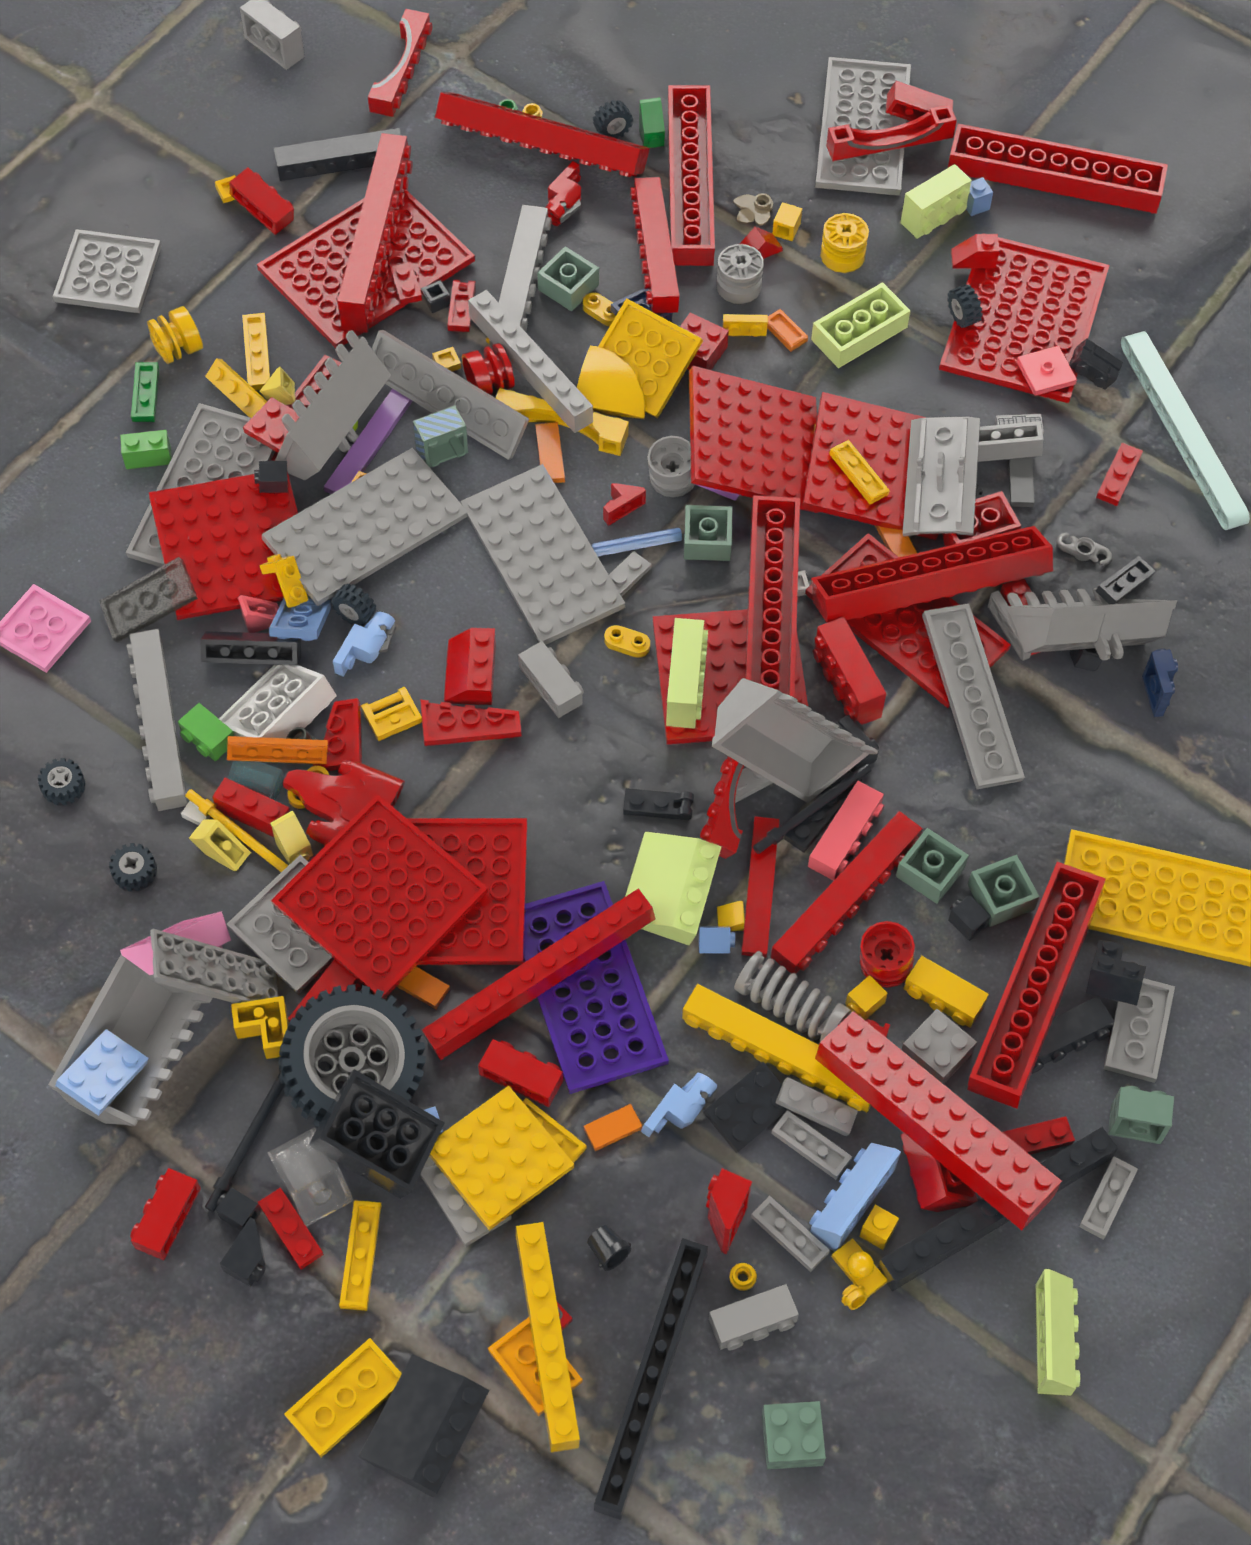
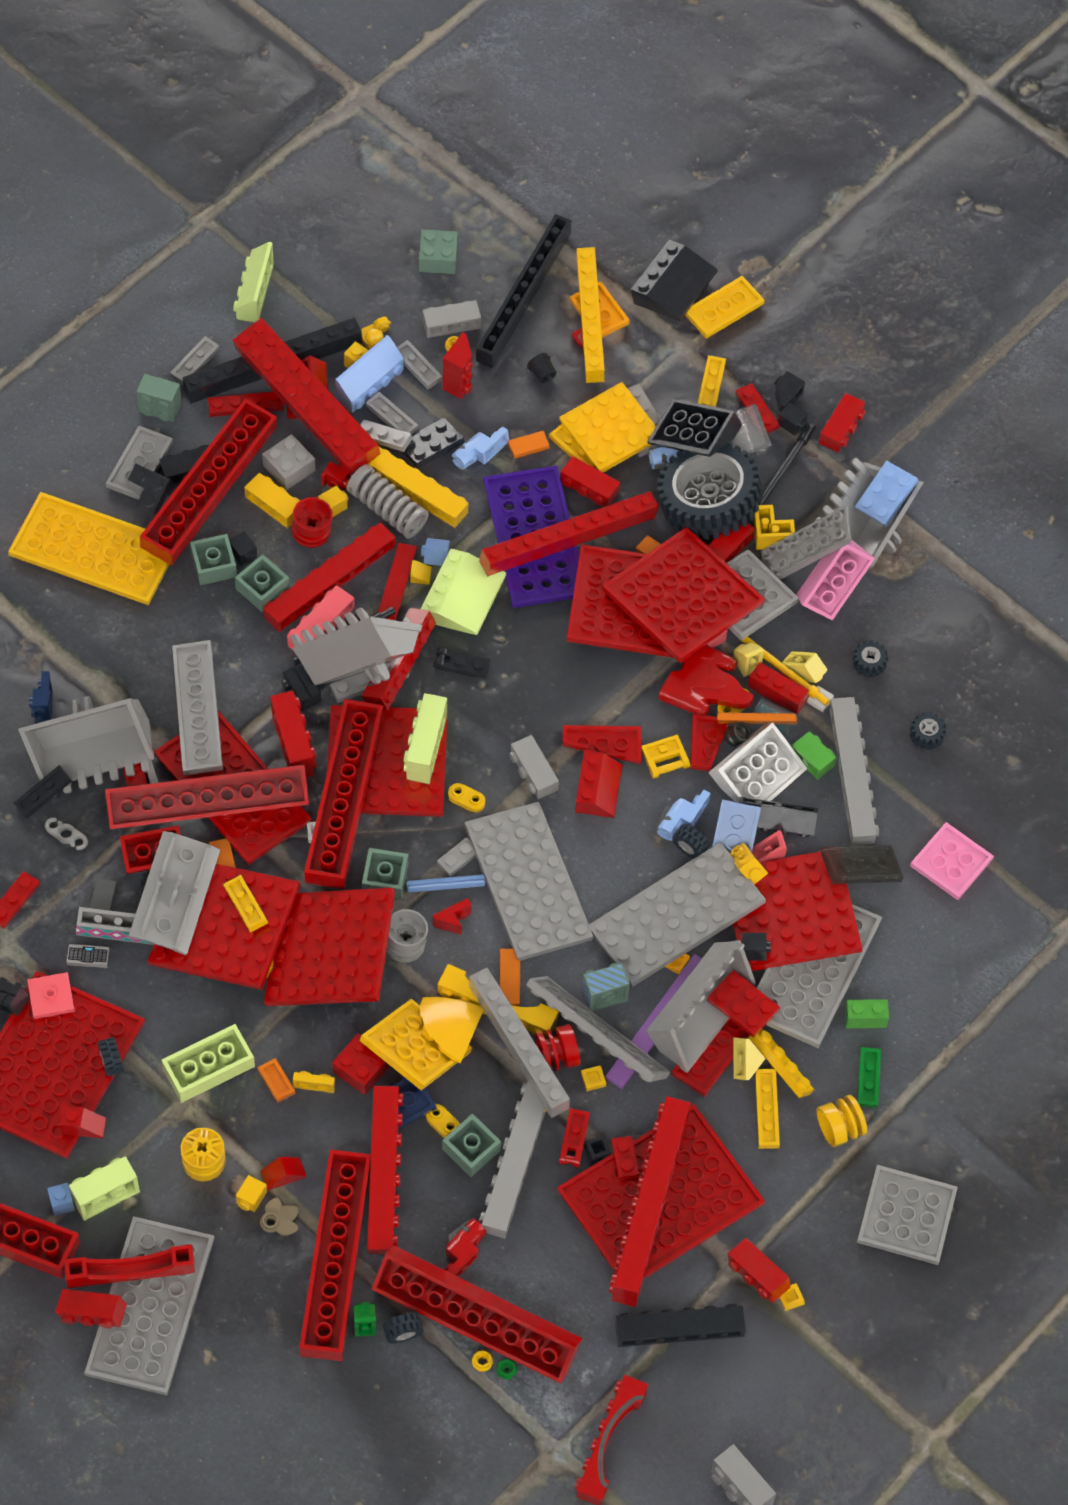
camera: 175 degrees left, 0 degrees up
light grey wheel [716,244,764,304] -> none

